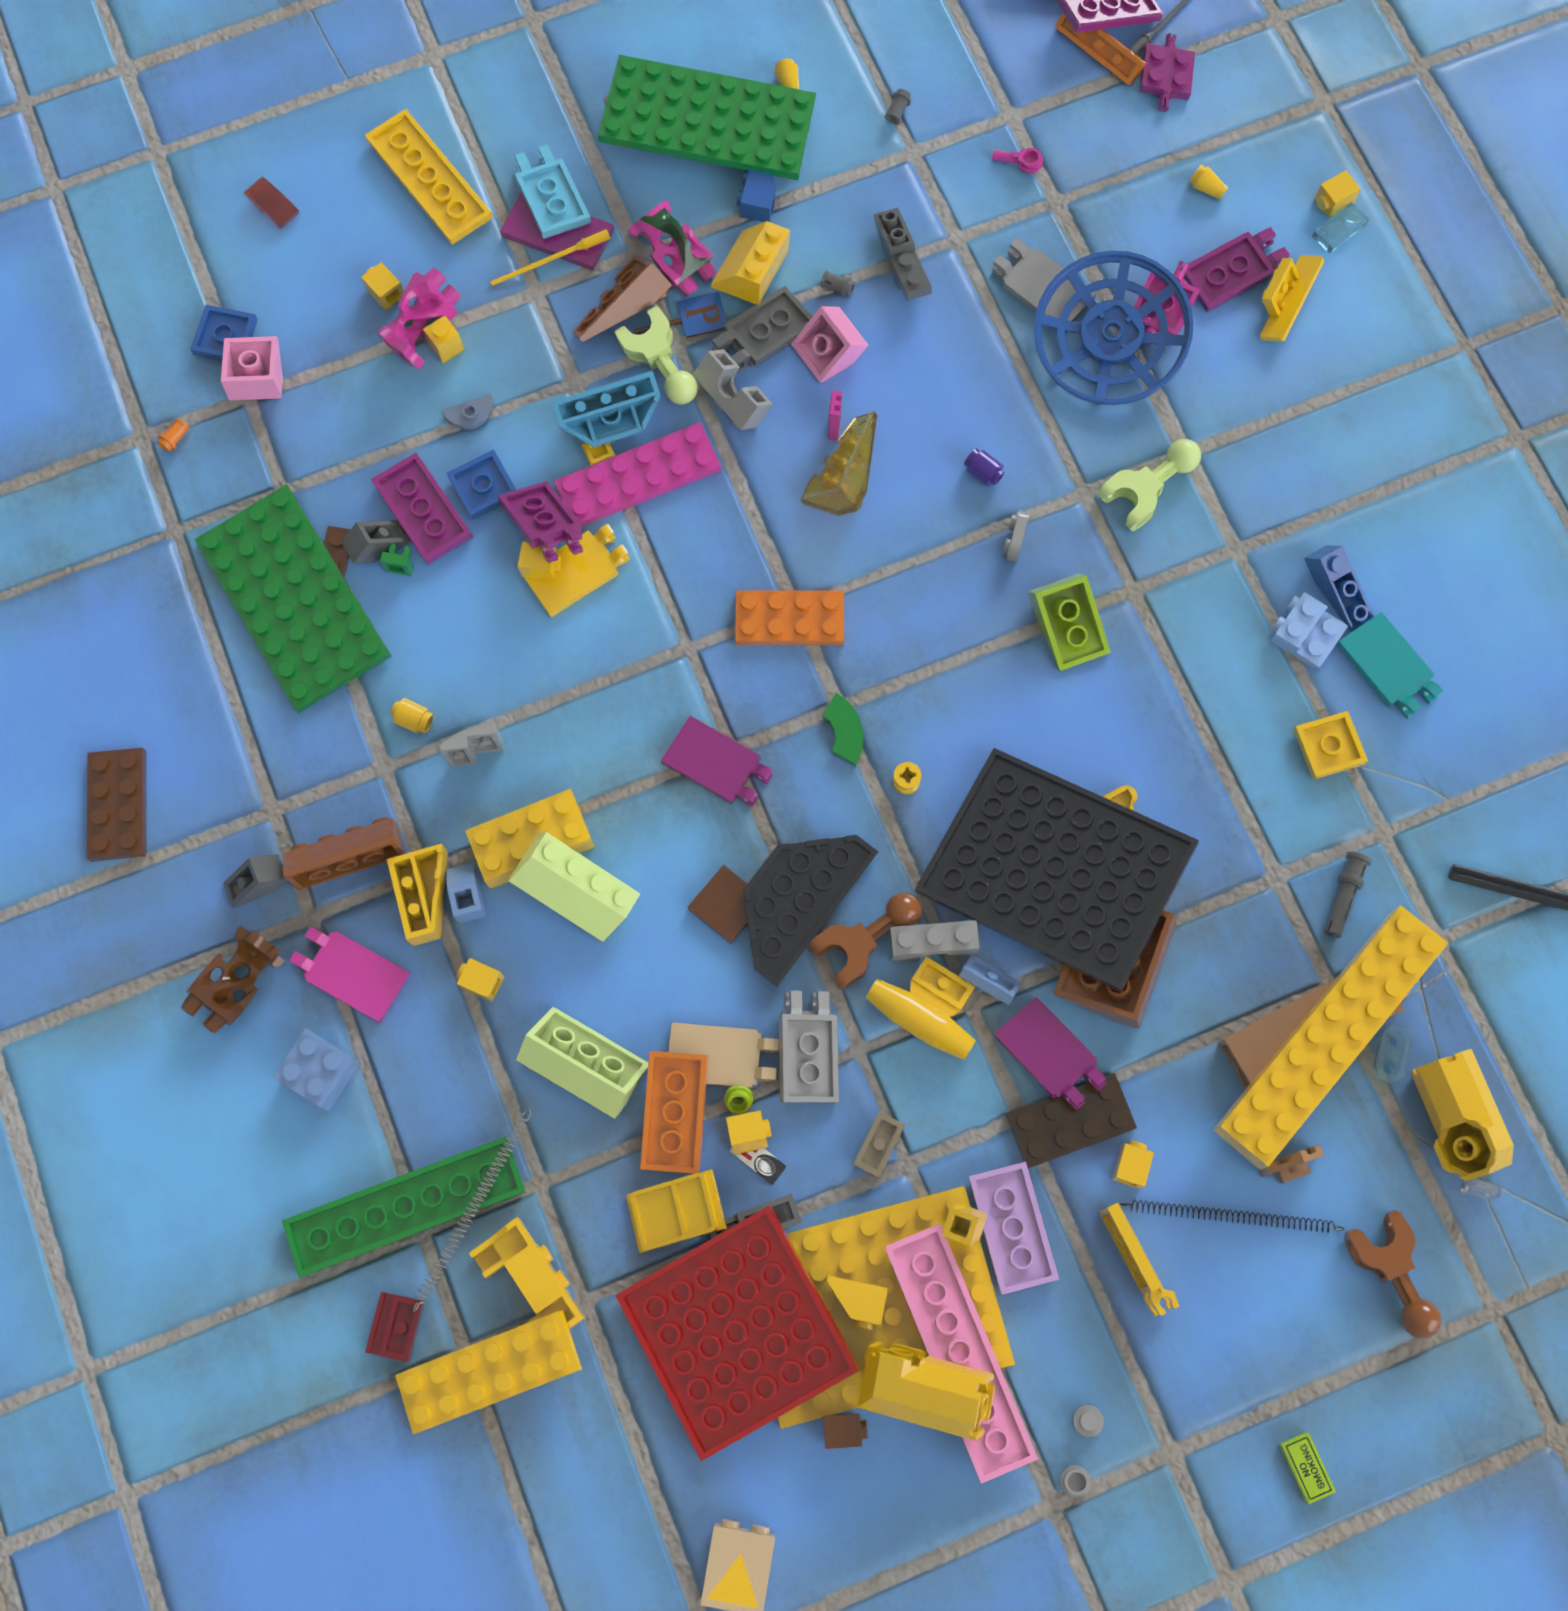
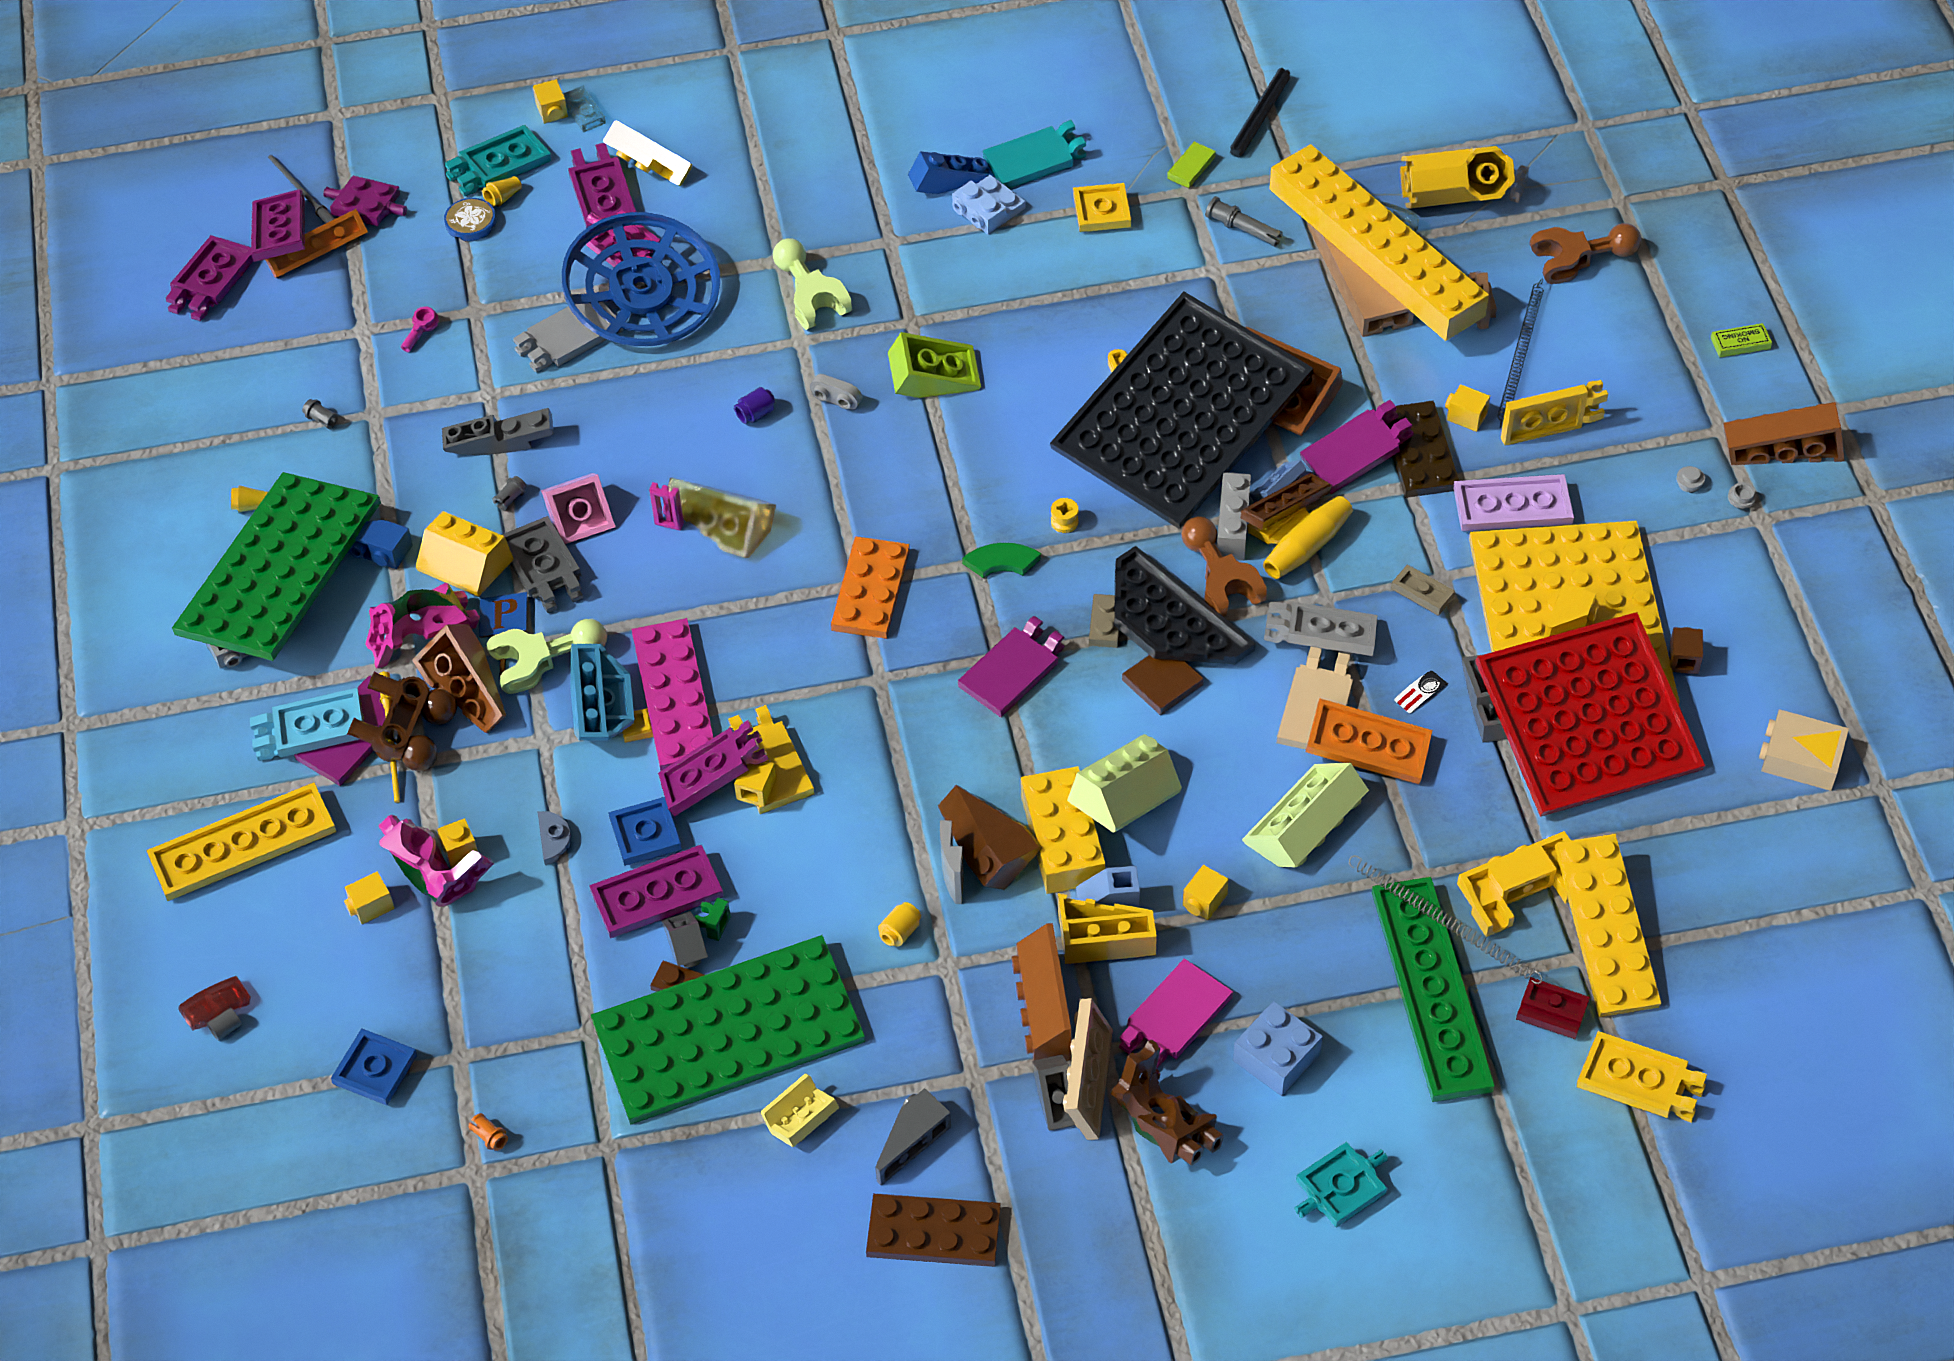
camera: 80 degrees left, 20 degrees down
bright pink slope [221,336,283,400] -> none
yellow piece [626,1170,727,1253] -> none
light grey arch [693,349,773,430] -> none
lime plate [724,1085,753,1114] -> none
yellow brick [726,1110,772,1155] -> none
yellow brick [858,1342,995,1441] -> none
bright pink plate [884,1224,1038,1484] -> none
yellow brick [942,1203,988,1246] -> none
none -> dark grey hinge [206,1008,242,1041]
none -> reddish brown piece [347,671,457,772]
none -> tile [444,198,496,241]
none -> teal tile [445,125,551,196]
none -> light yellow bracket [761,1074,839,1147]
none -> dark grey slope [875,1088,951,1185]
none -> reddish brown wedge [938,785,1042,890]
none -> tan plate [1063,998,1113,1140]
none -> dark tan plate [1089,594,1119,648]
none -> lime tile [1167,141,1216,188]
none -> reddish brown tile [1240,473,1332,530]
none -> teal plate [1294,1141,1388,1227]
none -> yellow tile [1577,1031,1707,1123]
none -> dark orange wedge [1723,402,1844,465]

